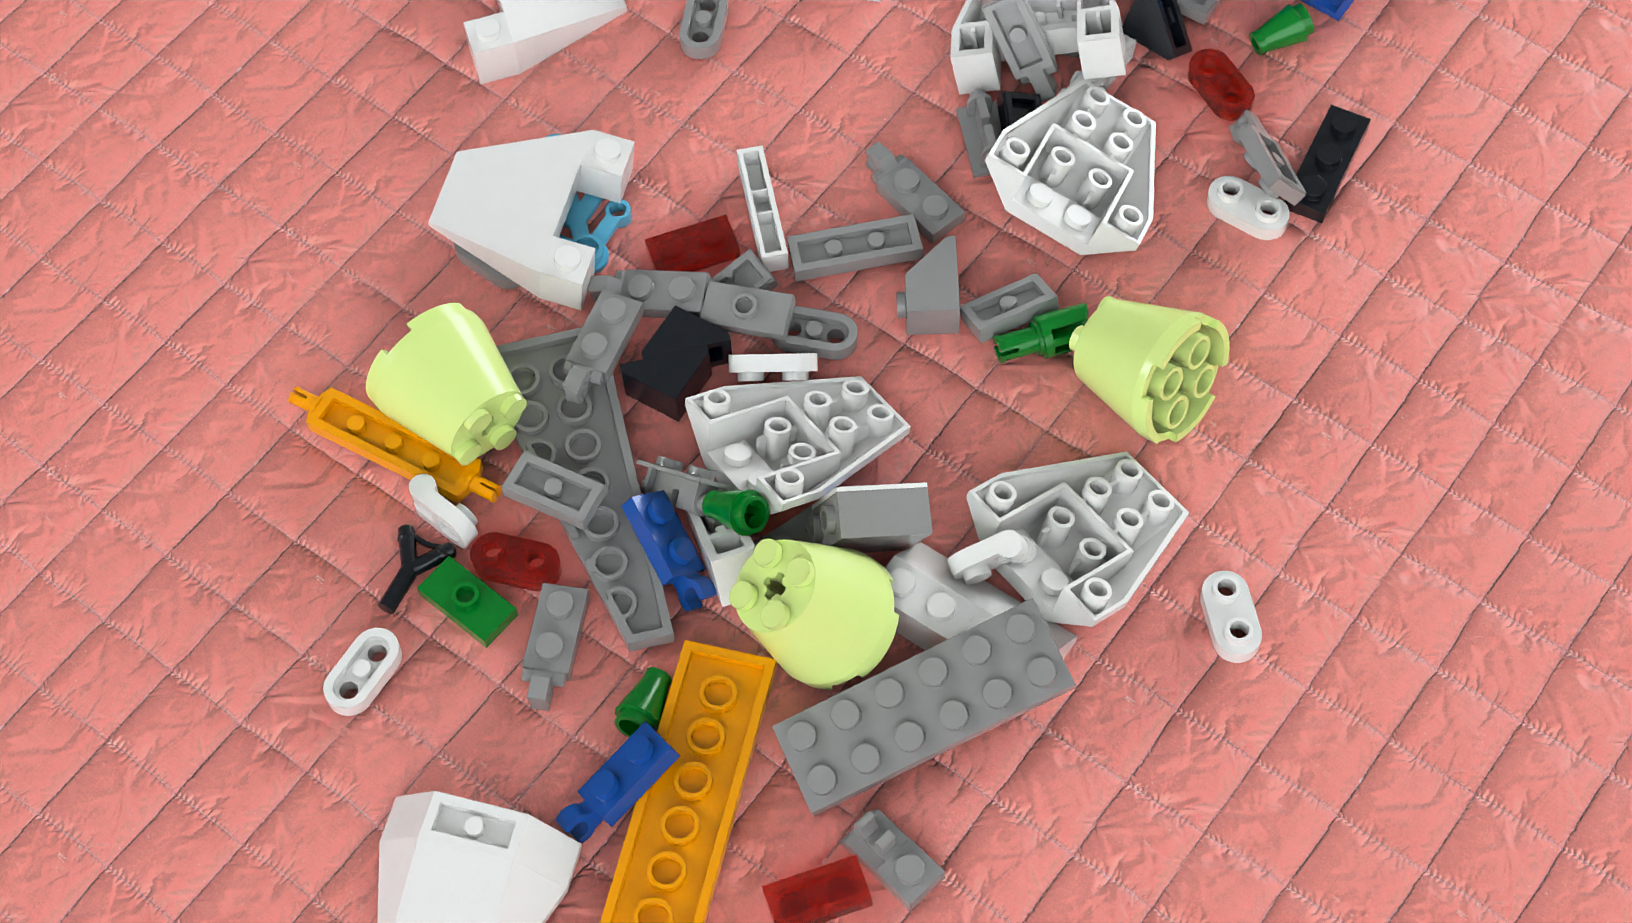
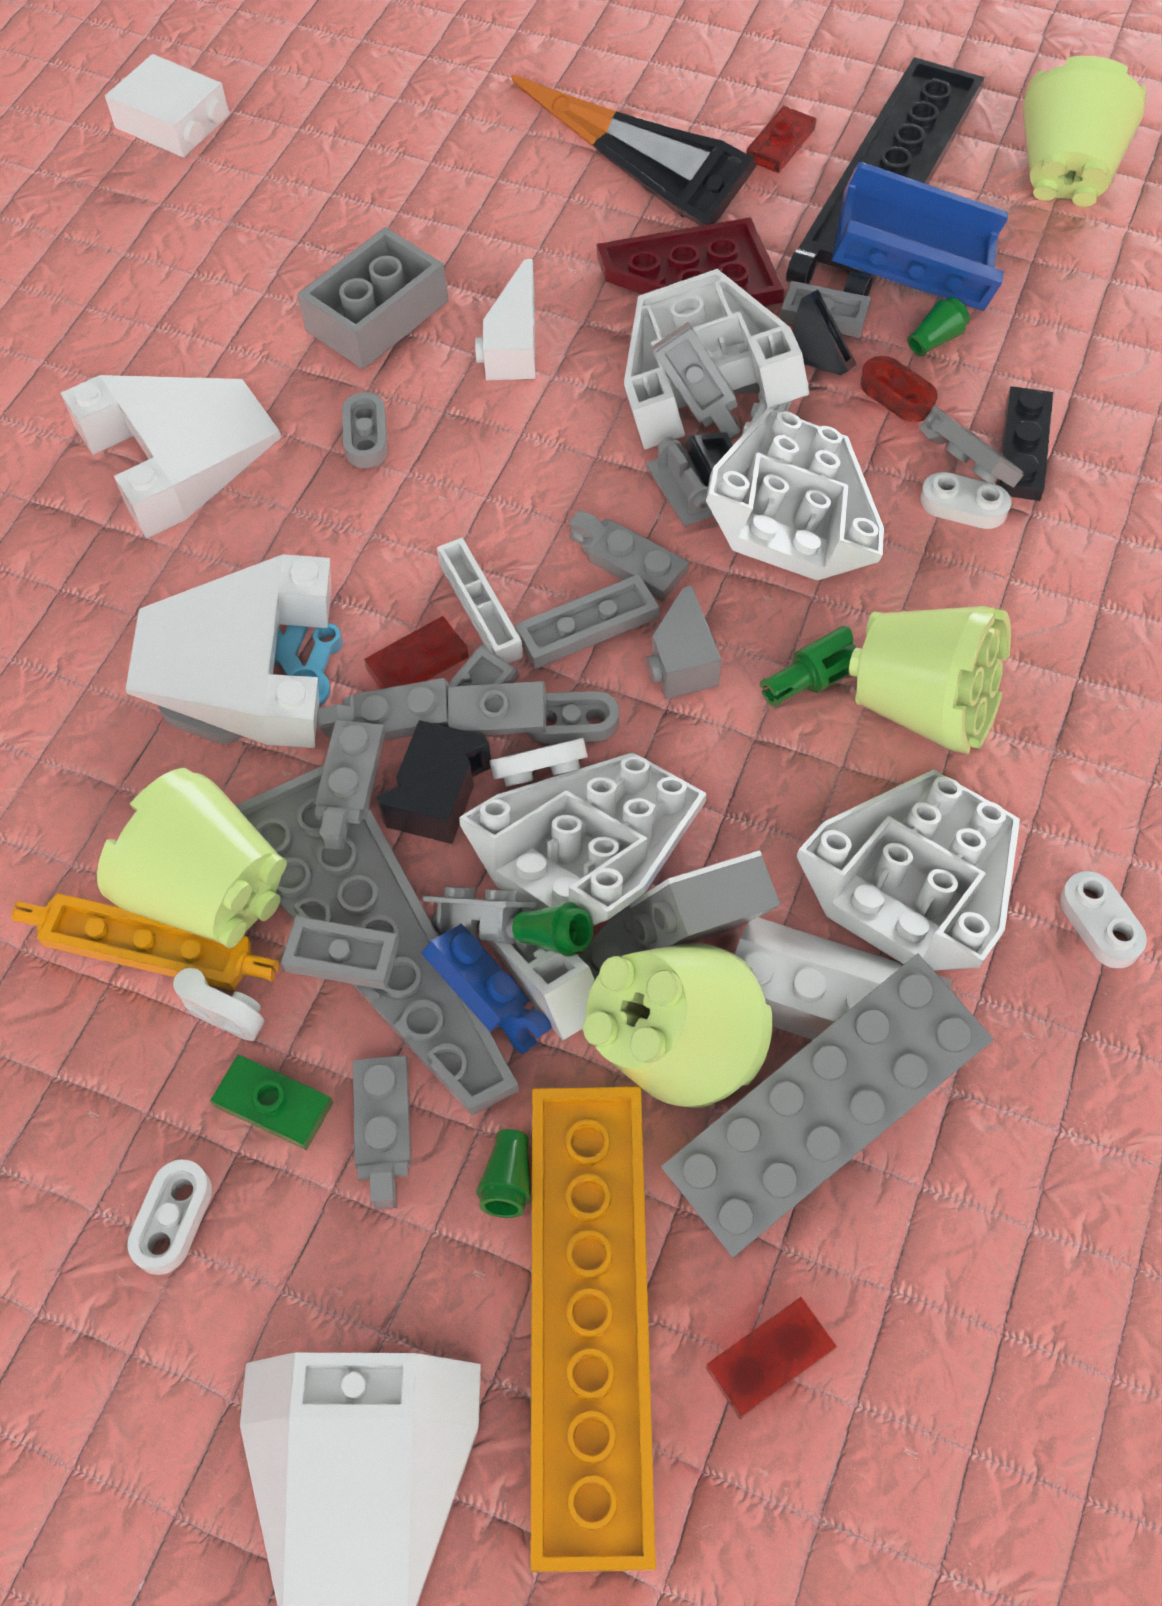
camera: 15 degrees left, 0 degrees up
black piece [378,524,457,614] -> none
clear red plate [470,532,562,591] -> none
blue plate [555,721,680,844] -> none
light grey plate [841,809,945,911] -> none
white plate [947,530,1036,585] -> none
light grey plate [960,273,1059,343] -> none

